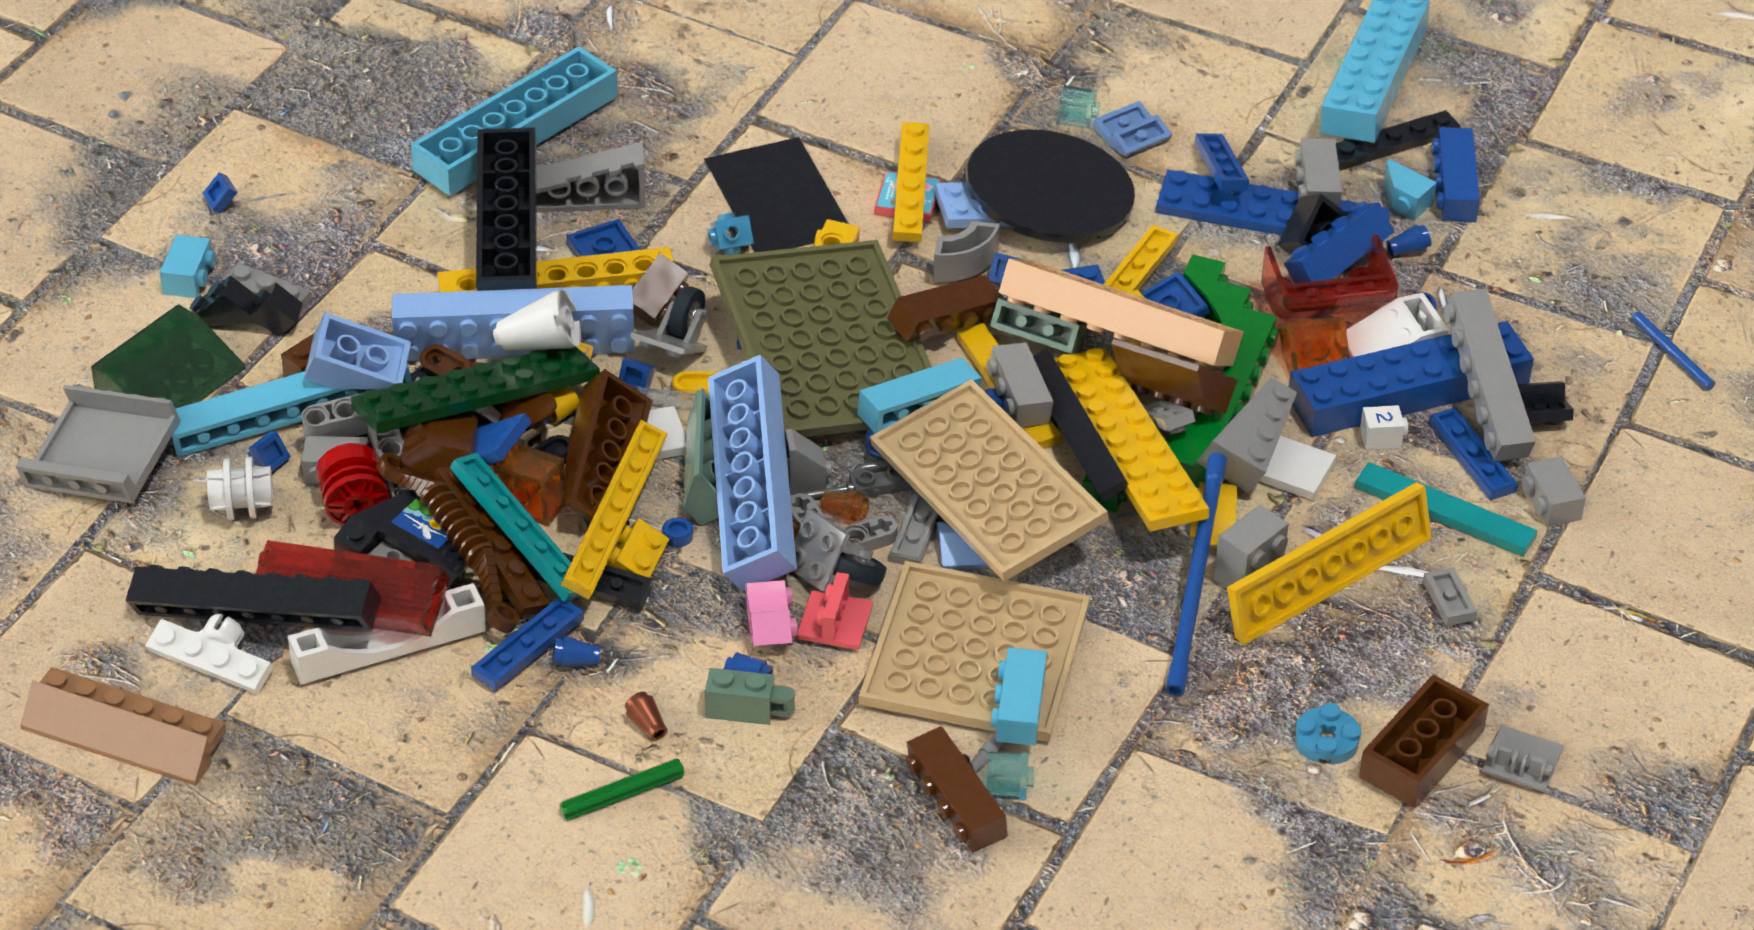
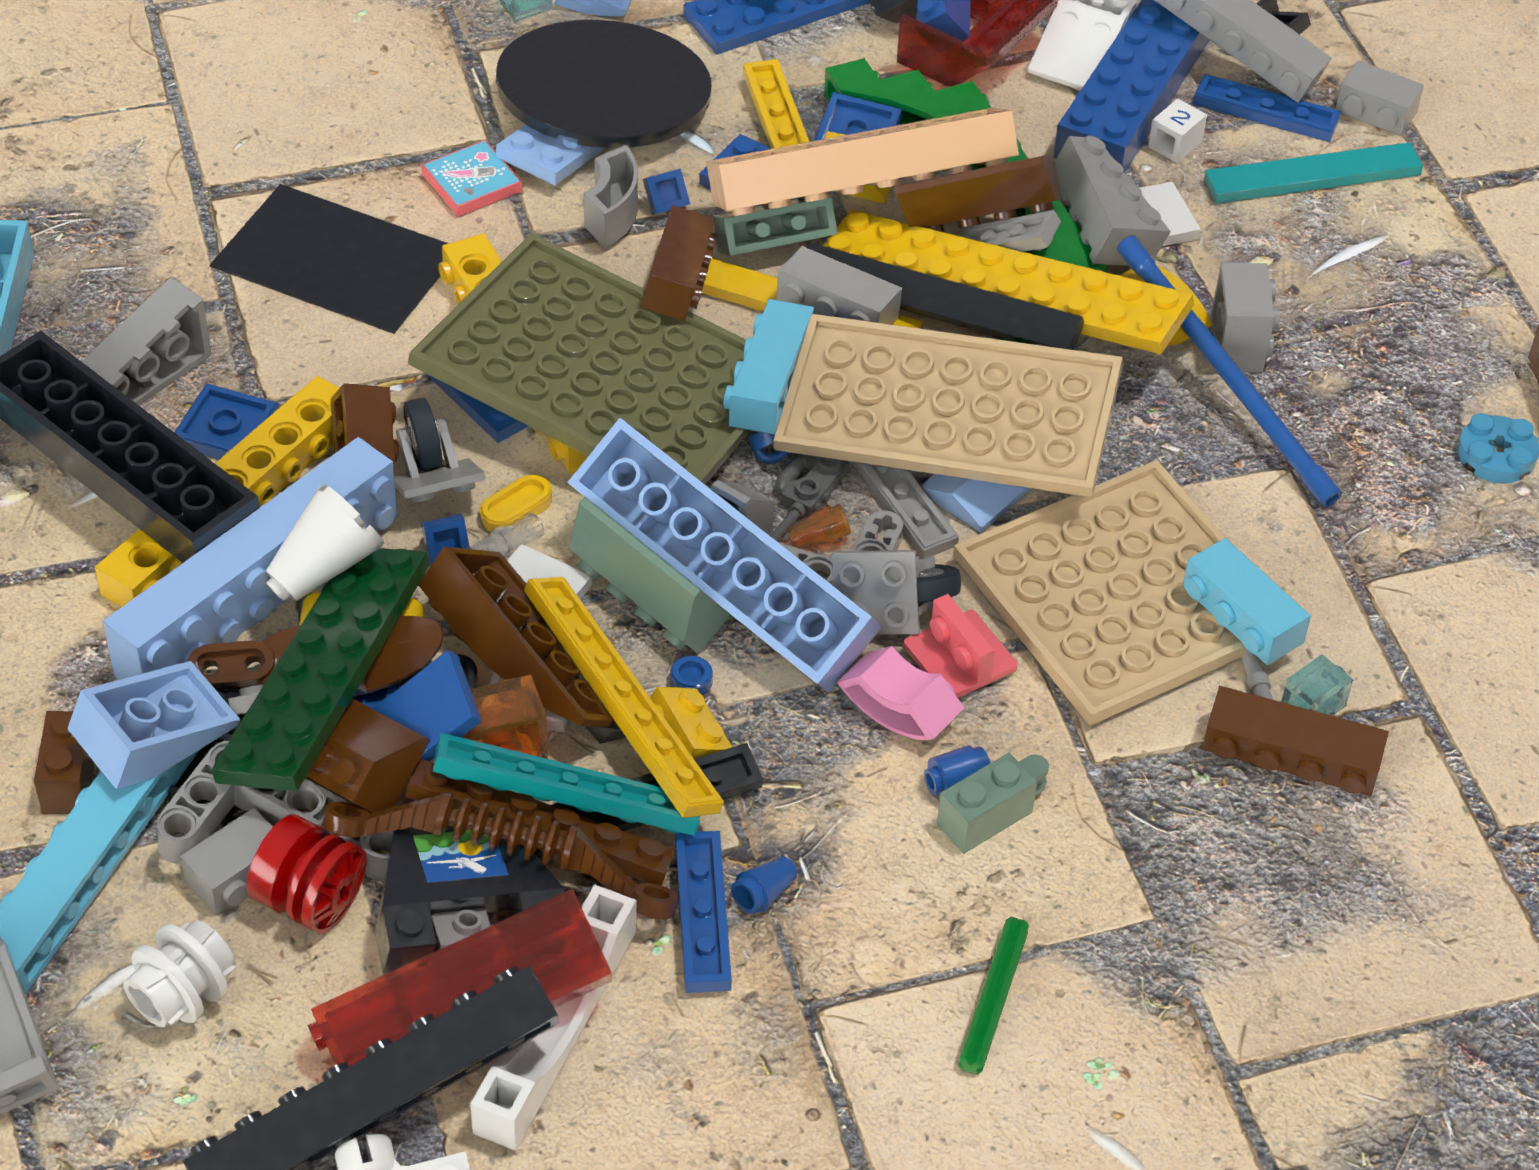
camera: 45 degrees left, 5 degrees up
blue tile [247,431,291,471] -> none
copper cone [625,691,668,741] -> none
dark azure brick [707,213,754,255] -> none
yellow plate [893,122,930,242] -> none
yellow plate [1227,482,1432,645] -> none
clear orange slope [1279,316,1349,375] -> none
light grey plate [1423,567,1477,626] -> none

